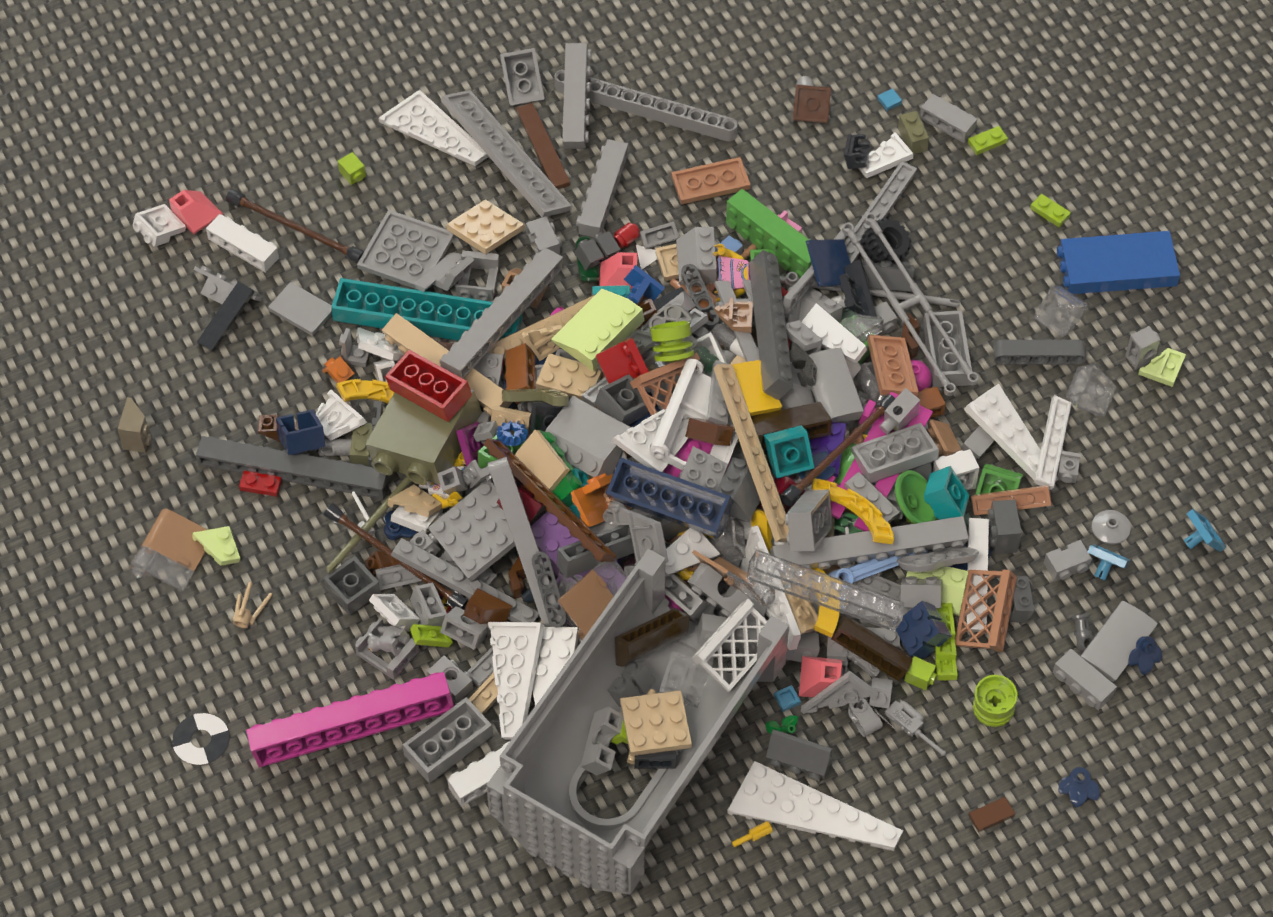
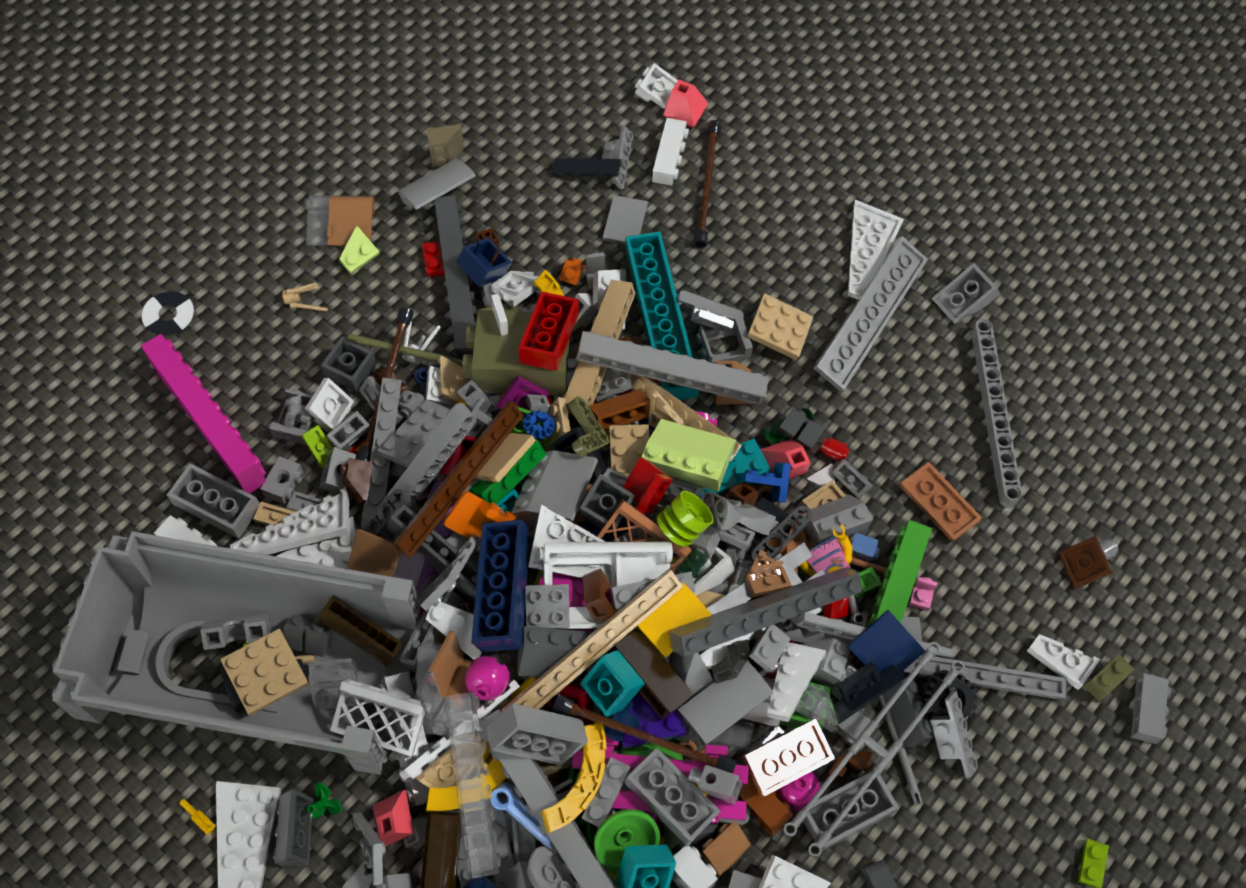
camera: 65 degrees right, 5 degrees up
lime brick [338,152,366,185] -> none
light grey plate [357,210,455,289] -> none
reddish brown tile [516,103,570,189] -> none
light grey brick [526,216,562,254] -> none
light grey brick [562,43,592,149] -> none
light grey brick [576,139,628,237] -> none
dark azure tile [774,685,801,712] -> none
black hinge [844,134,871,169] -> none
dark azure tile [877,88,902,111] -> none
lime plate [968,126,1008,155] -> none
none -> light grey slope [398,158,475,210]
none -> dark pink cylinder [465,656,510,701]
none -> white tile [491,294,508,336]
none -> light grey bracket [930,691,978,778]

